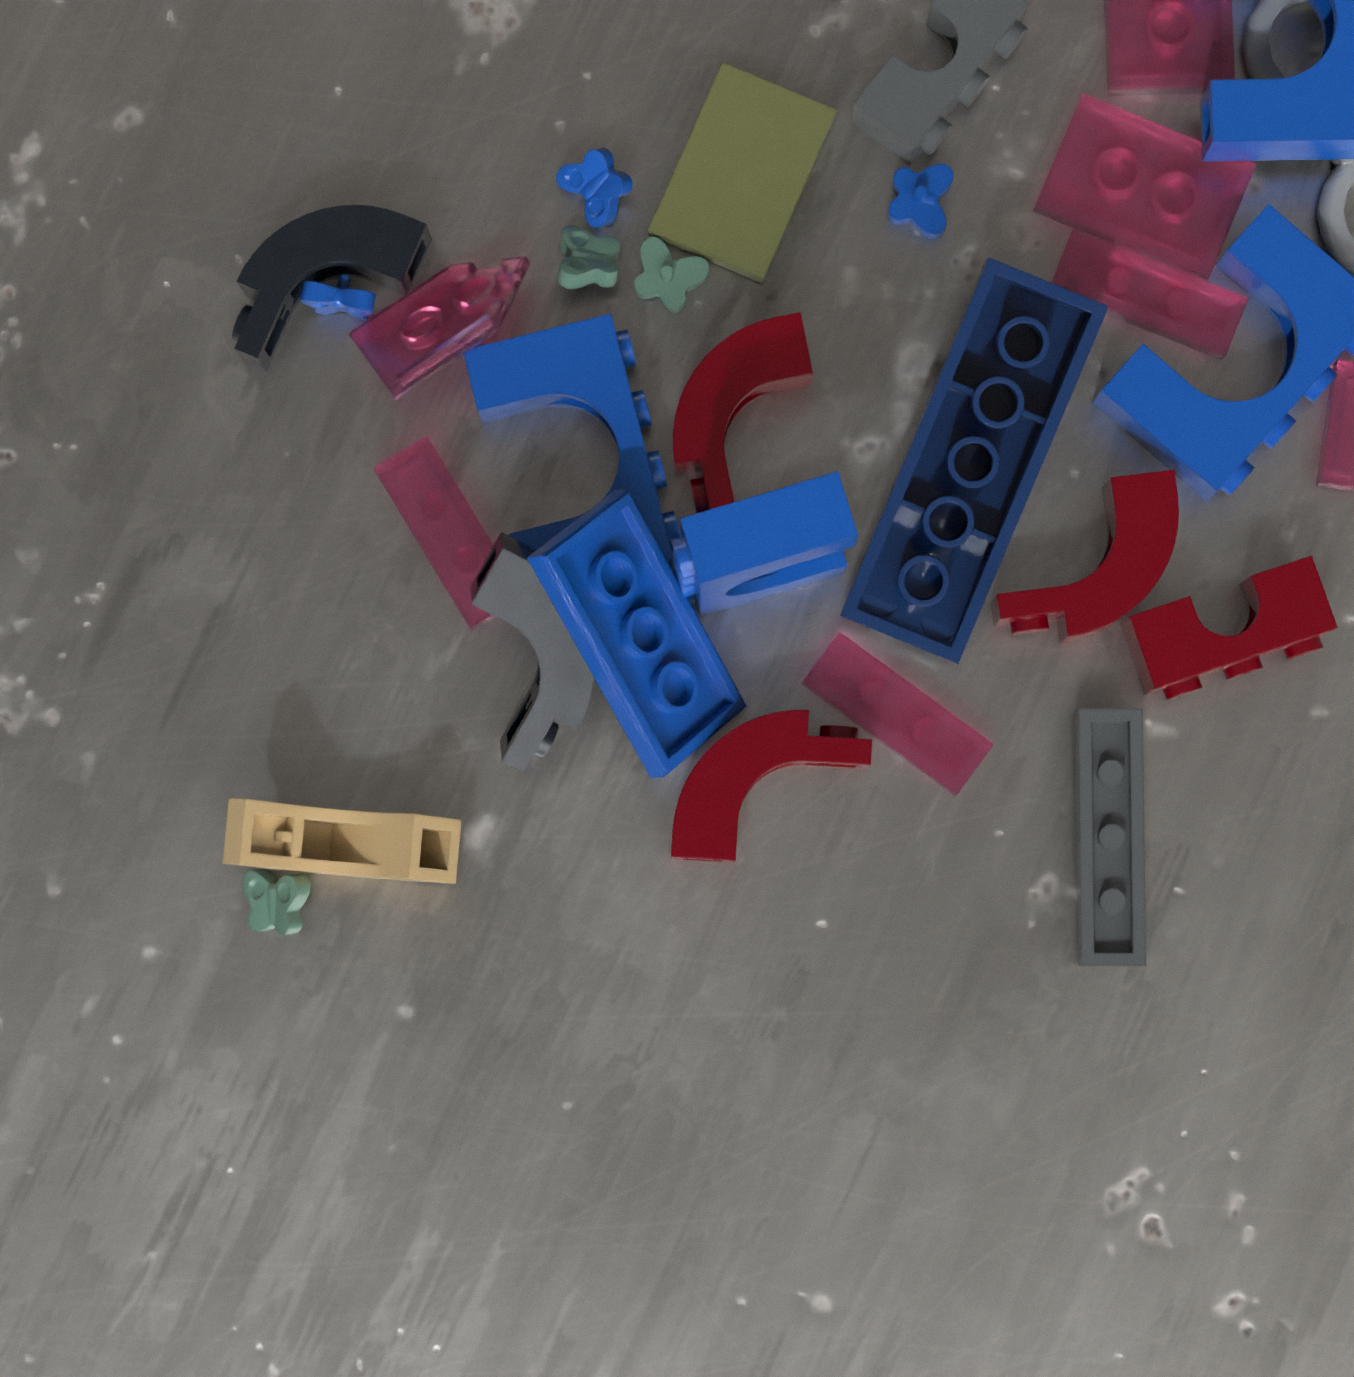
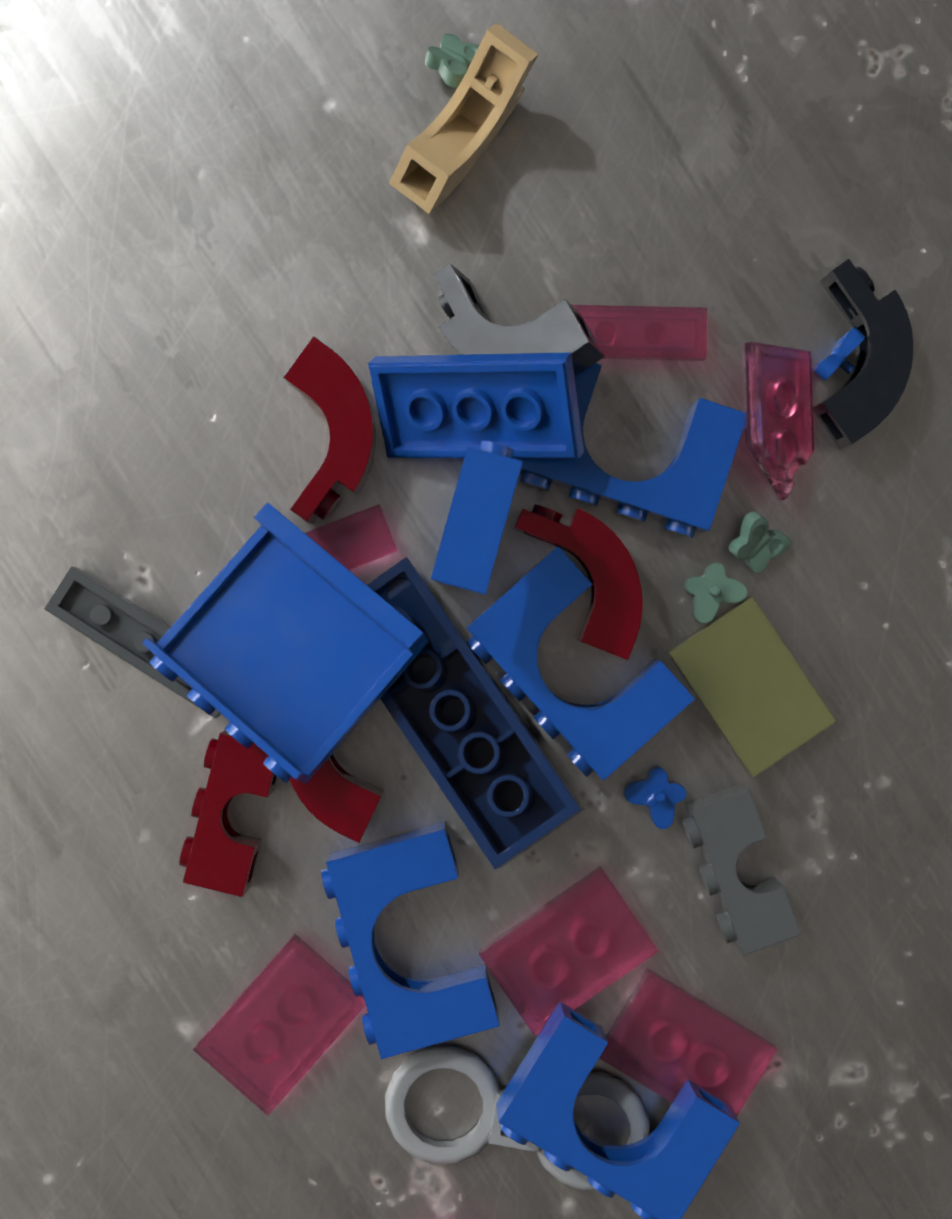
camera: 115 degrees right, 5 degrees up
blue piece [556,147,633,228] -> none
clear pink tile [1051,229,1249,360] -> none
none -> blue panel [142,502,429,784]
none -> blue arch [466,546,695,781]

